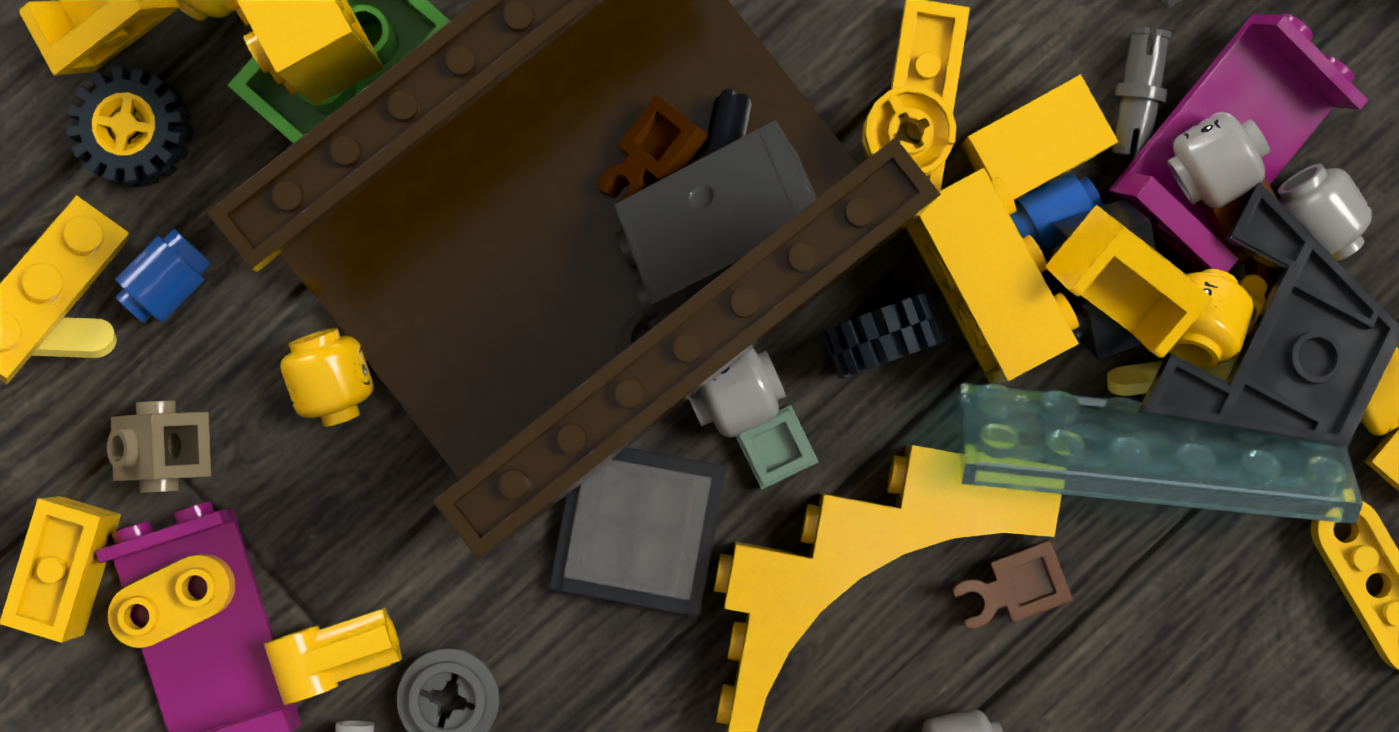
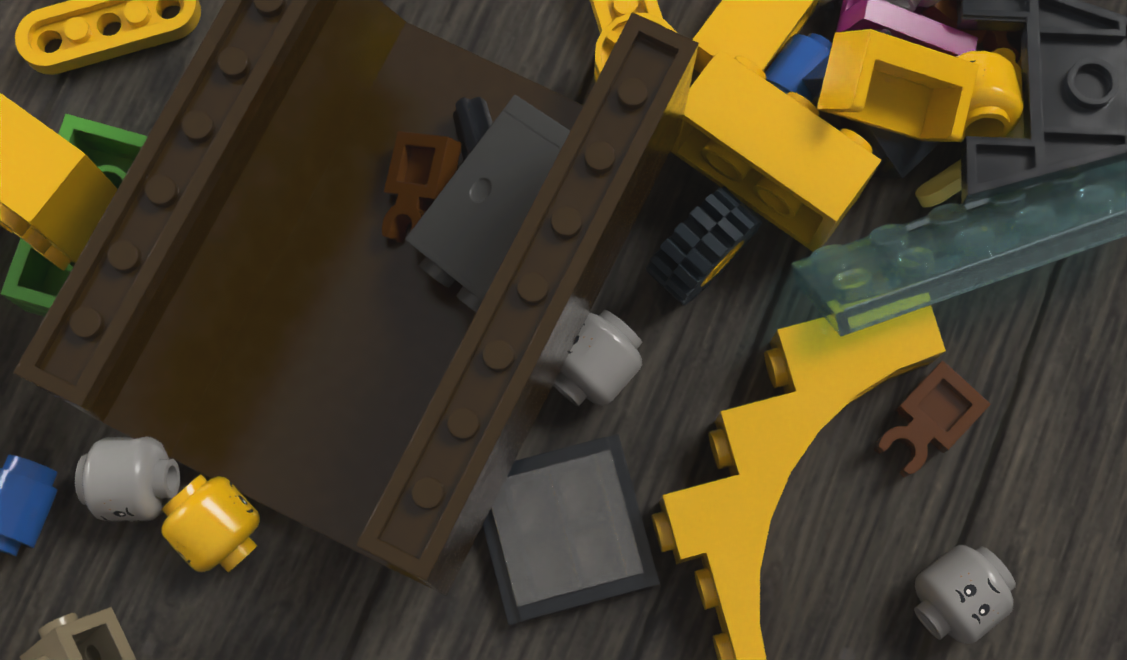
camera: 25 degrees left, 10 degrees down
sand green tile [735,405,818,490] -> none
none -> light grey head [75,436,180,521]

